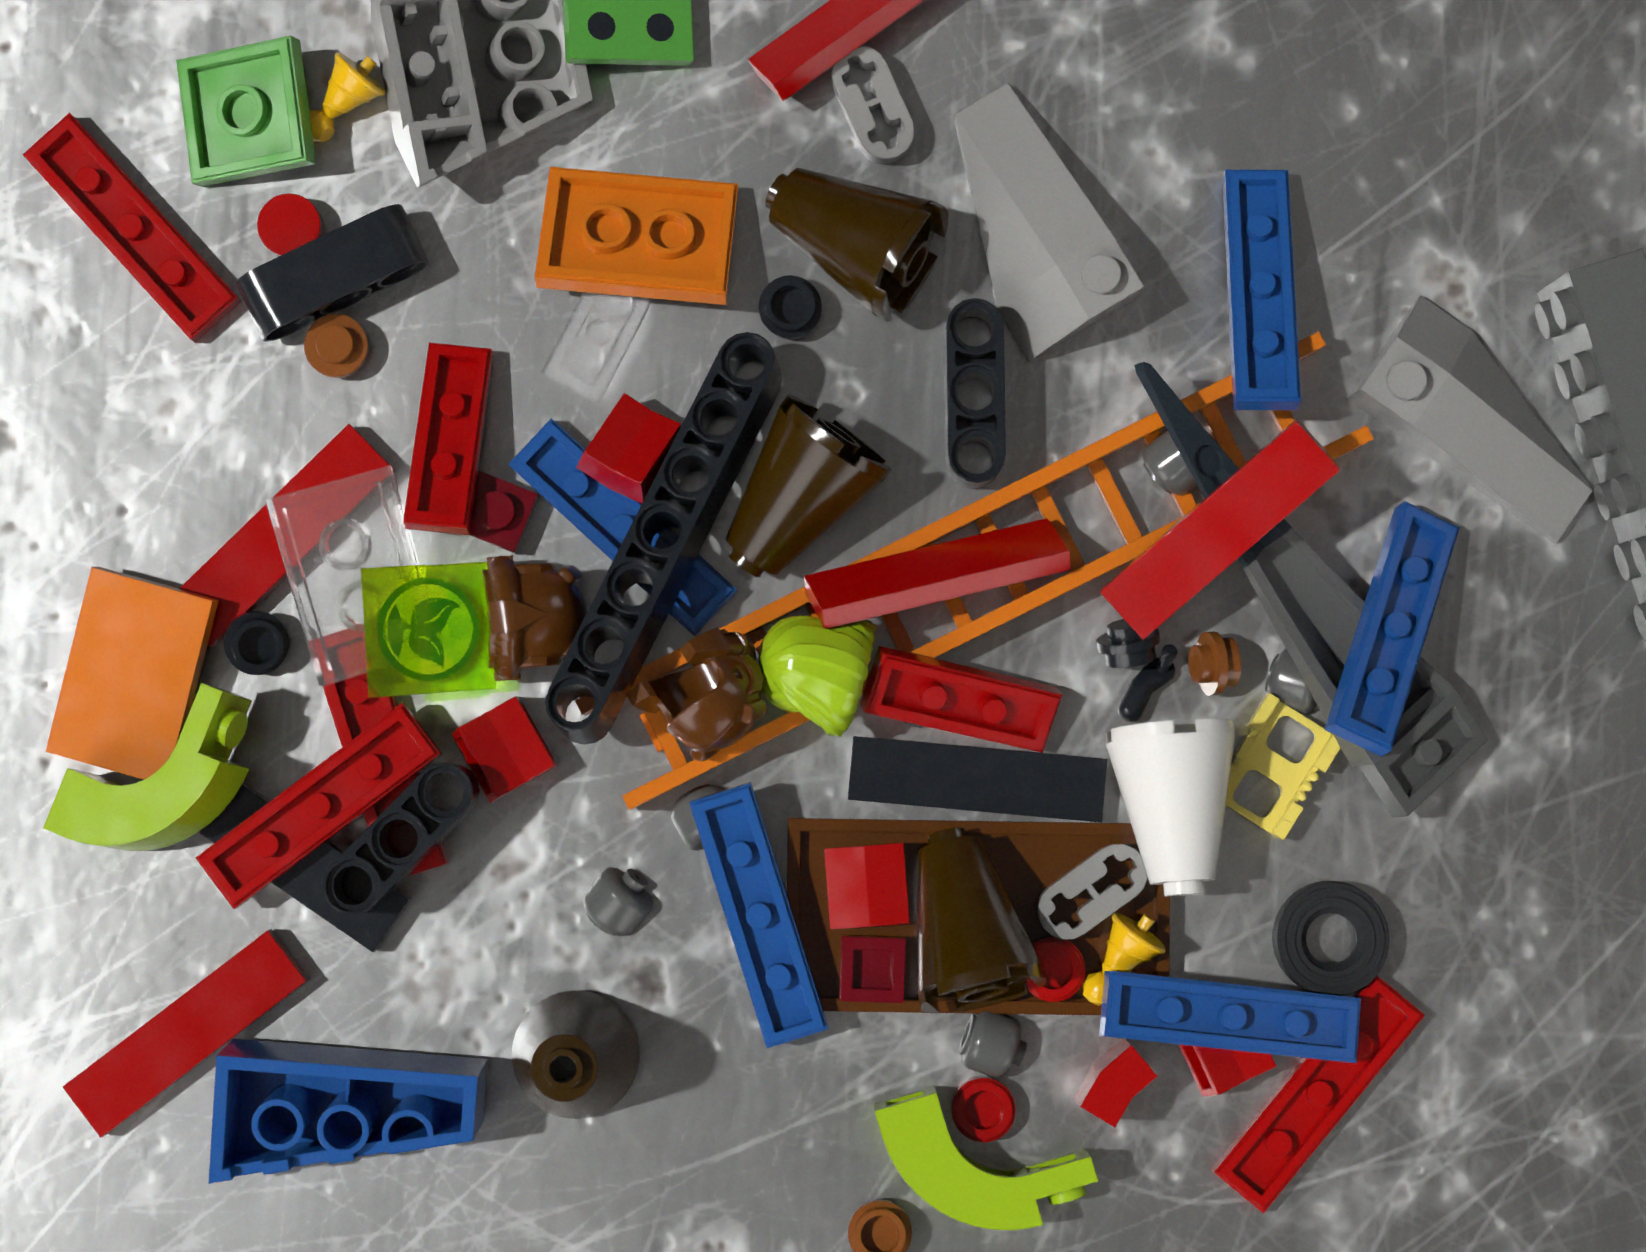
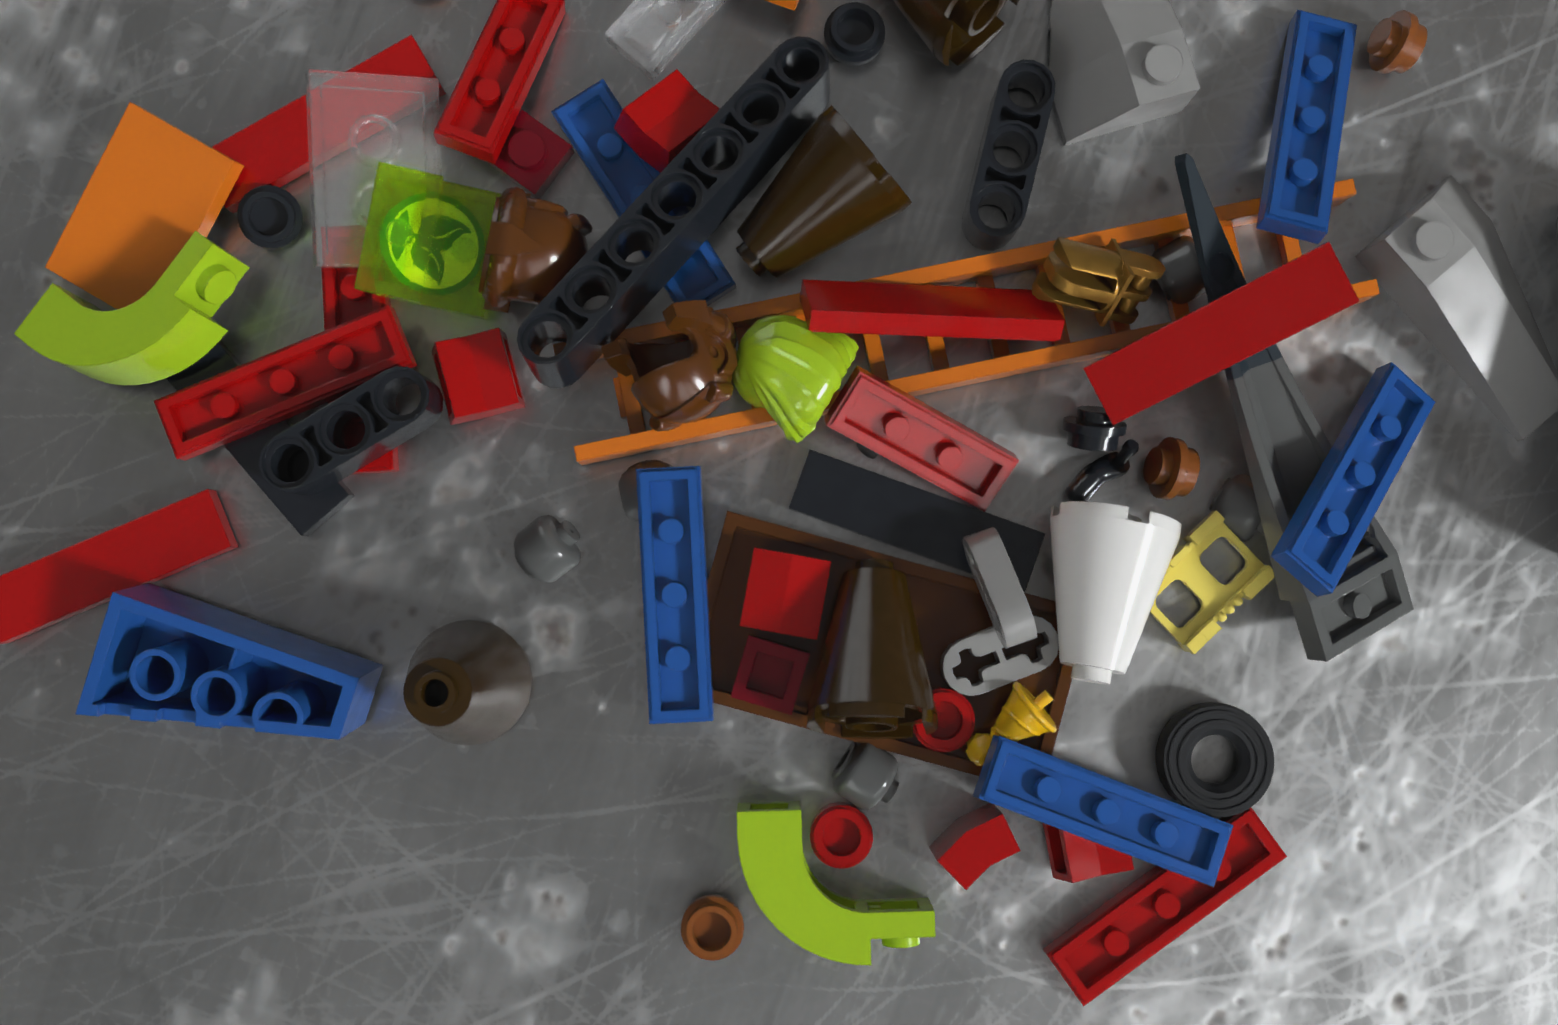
camera: 15 degrees right, 0 degrees up
none -> light grey beam [962,527,1037,649]
none -> pearl gold arm [1032,237,1166,327]
none -> dark orange plate [1367,10,1427,74]

